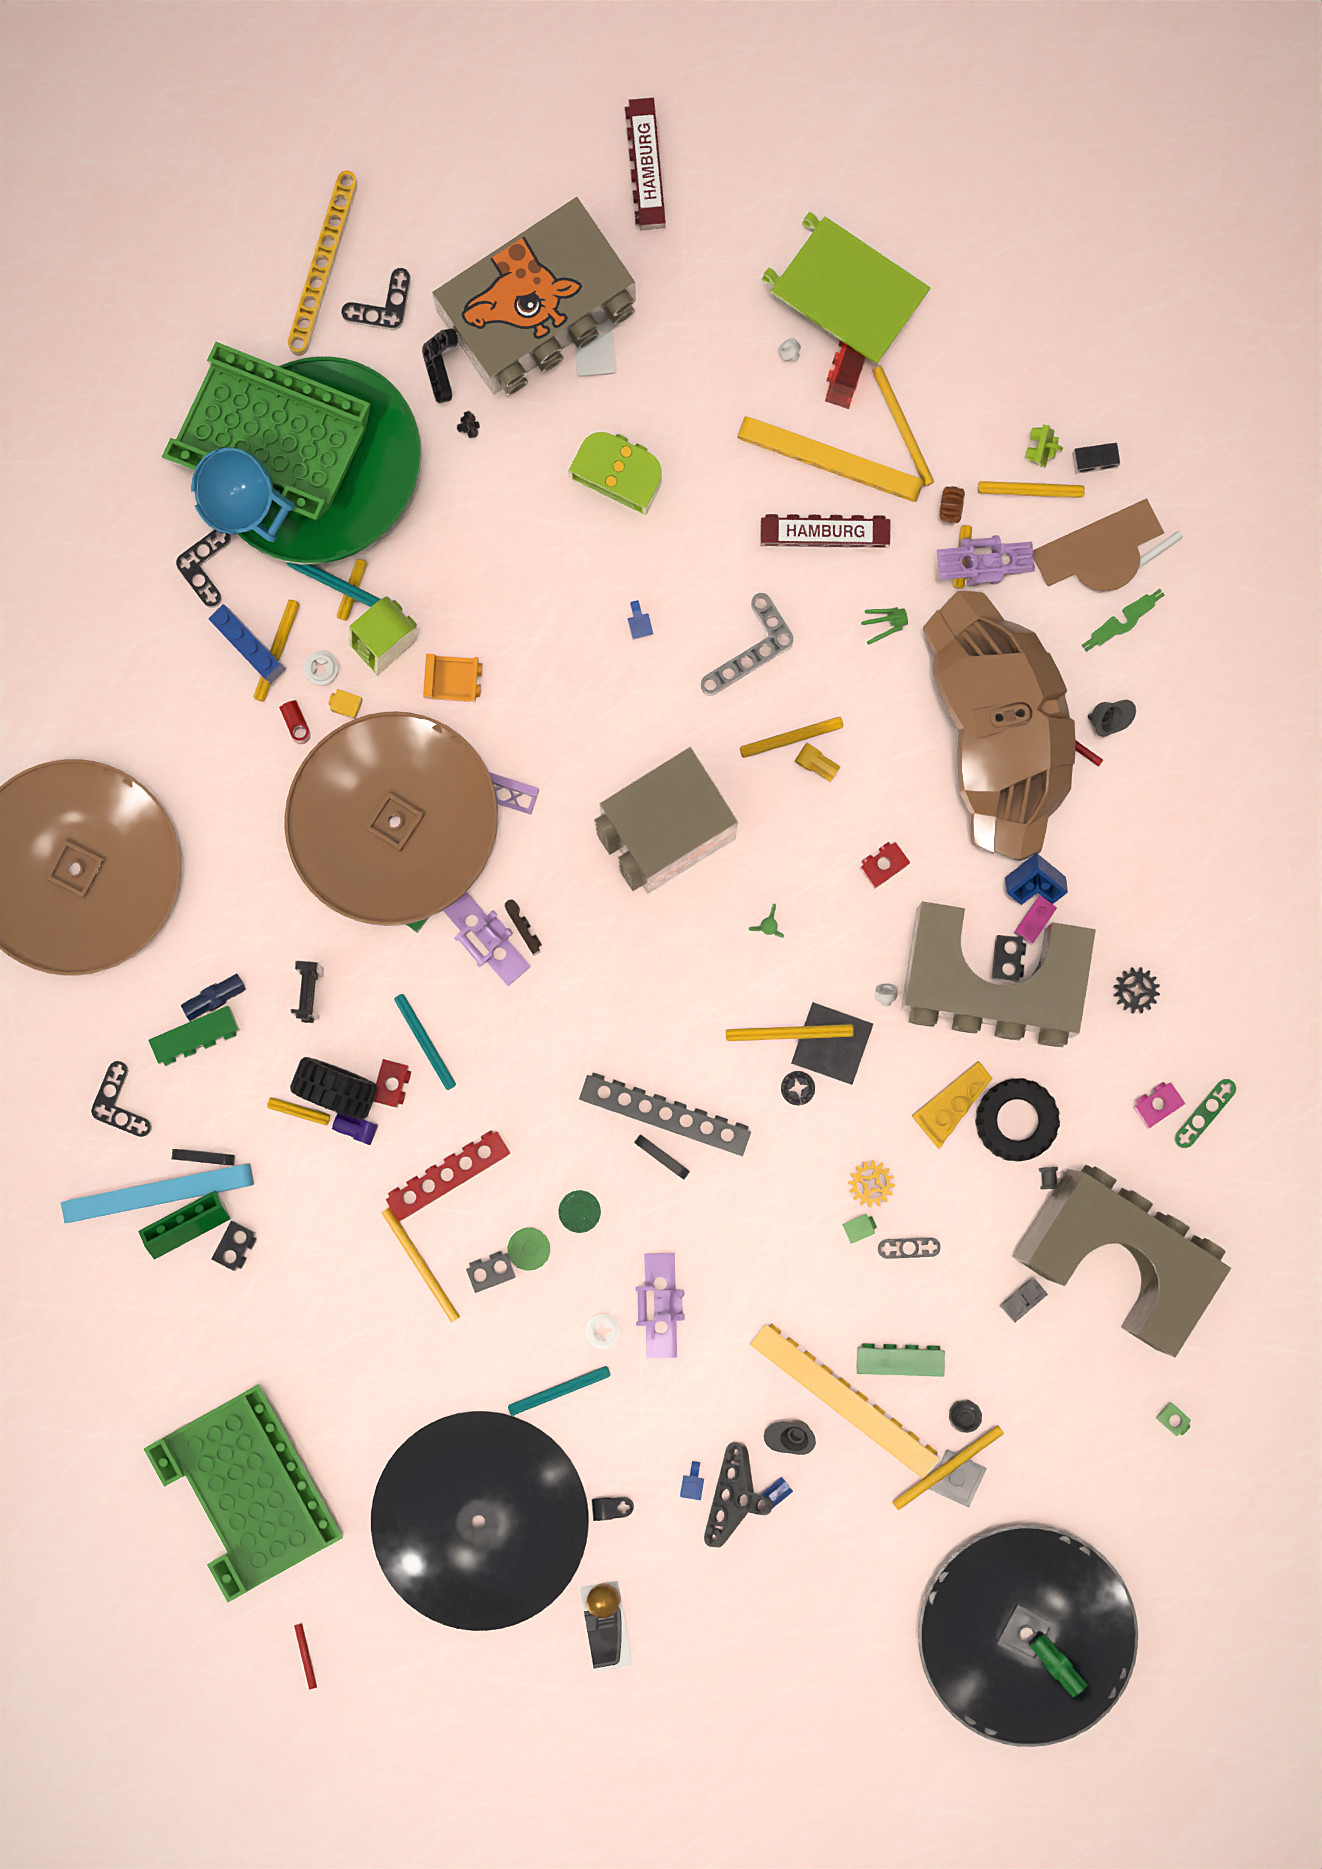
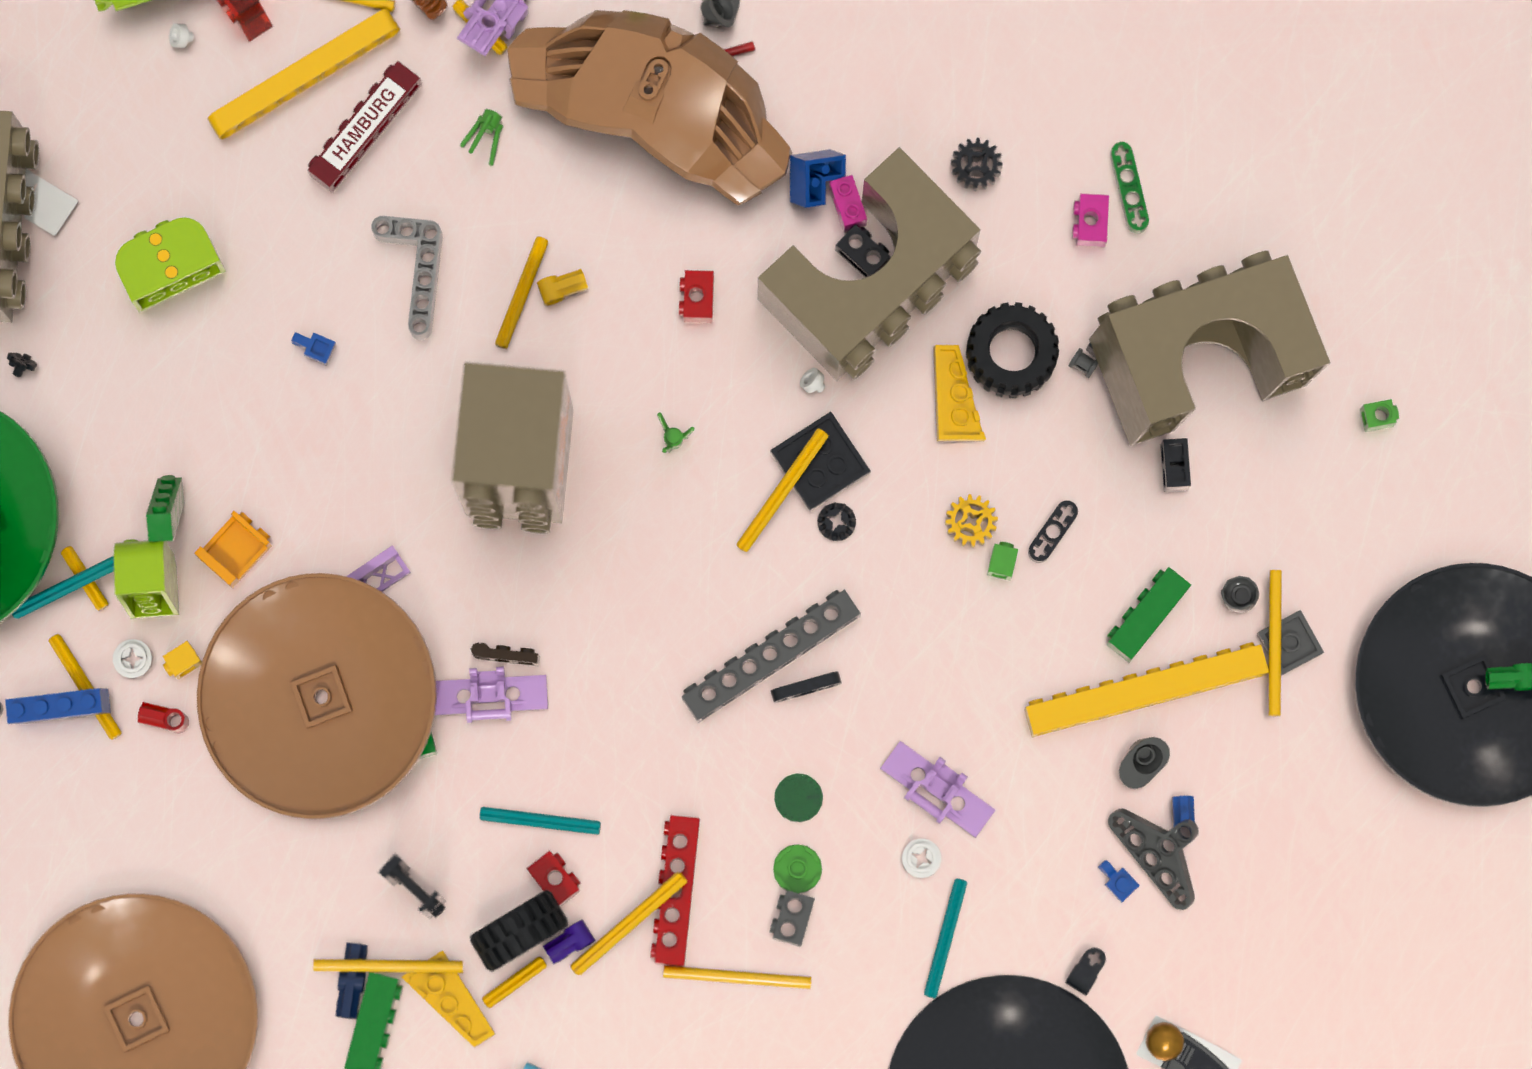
camera: 55 degrees left, 5 degrees down
none -> green brick [146,475,184,542]
none -> yellow piece [313,959,463,973]
none -> yellow wing [401,950,495,1048]
none -> yellow axle [570,872,687,975]

